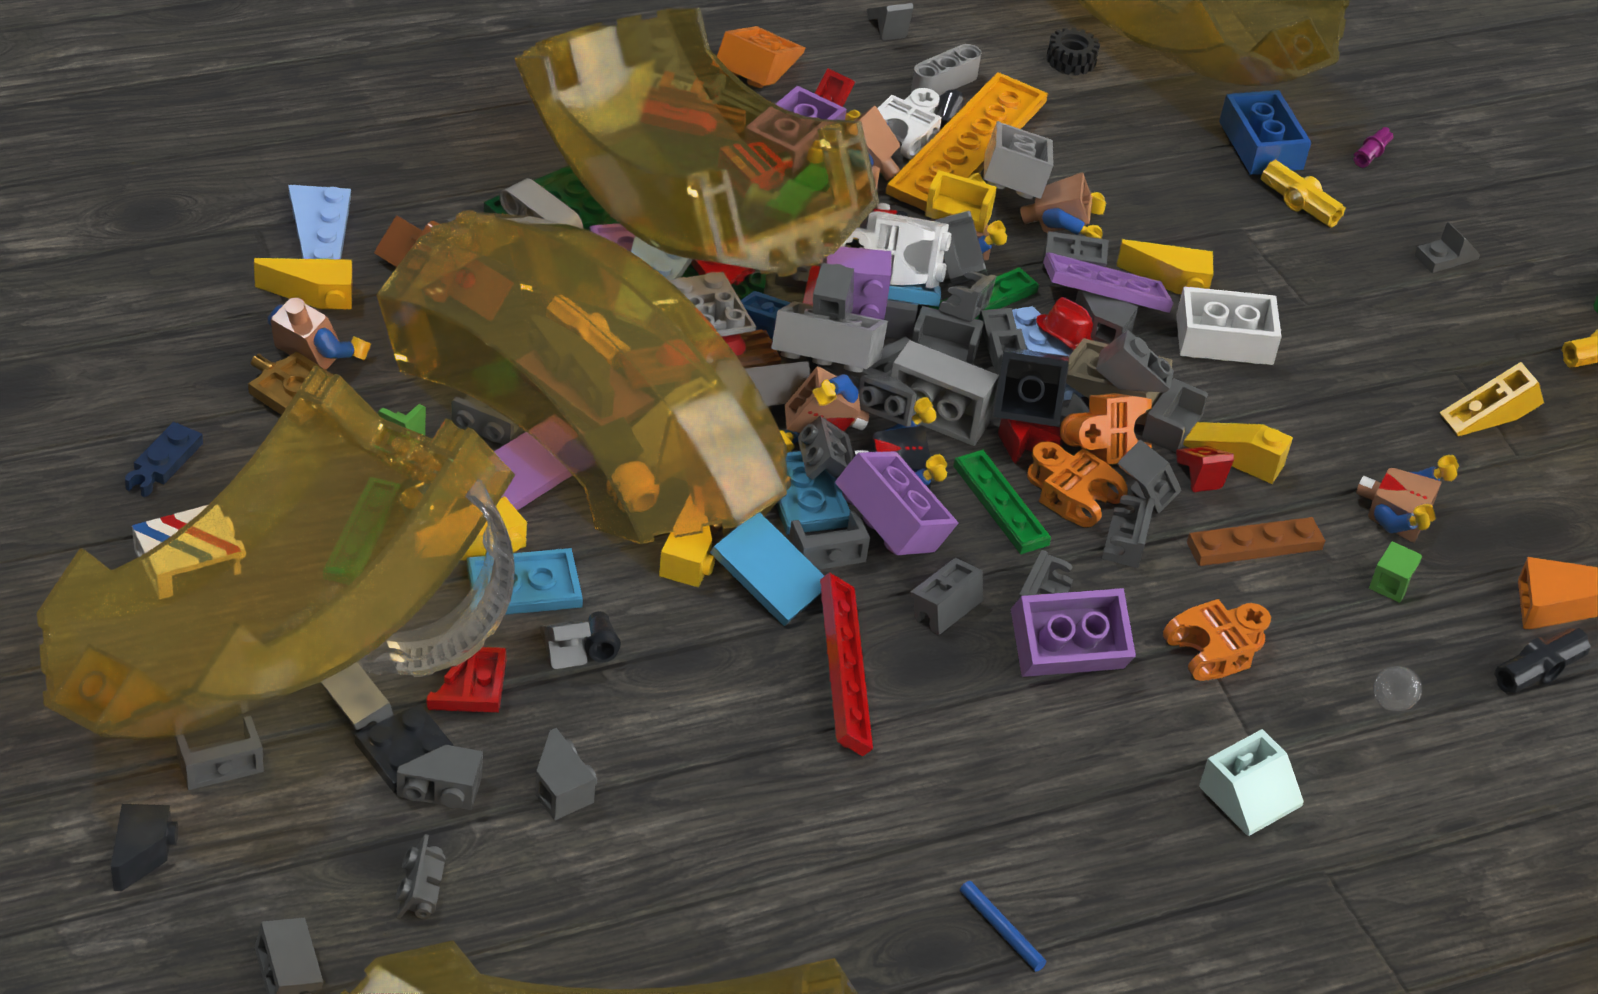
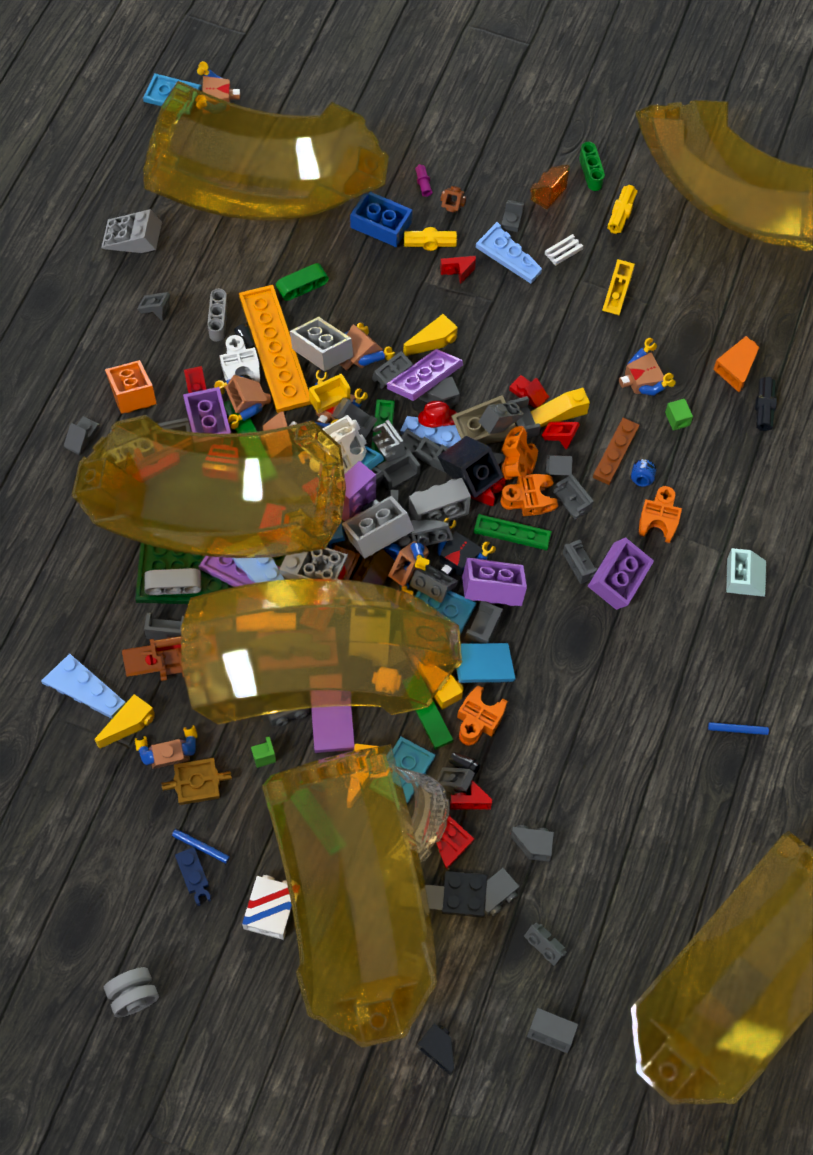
camera: 45 degrees left, 20 degrees up
dark grey slope [813,263,854,319] -> none
red plate [820,572,873,756] -> none
dark grey hinge [910,557,983,635] -> none
black tyre [1047,27,1100,75] -> none
white brick [1176,287,1282,365] -> none
clear head [1373,666,1422,712] -> none
none -> blue bar [172,829,230,864]
none -> green beam [276,263,329,301]
none -> green tile [401,673,453,750]
none -> dark orange brick [440,186,466,212]
none -> red slope [440,256,476,284]
none -> red slope [450,780,492,810]
none -> orange piece [457,685,508,746]
none -> light blue wing [476,222,542,284]
none -> red slope [509,375,549,409]
none -> clear orange slope [530,165,570,209]
none -> white tile [545,234,583,266]
none -> blue head [631,459,656,487]

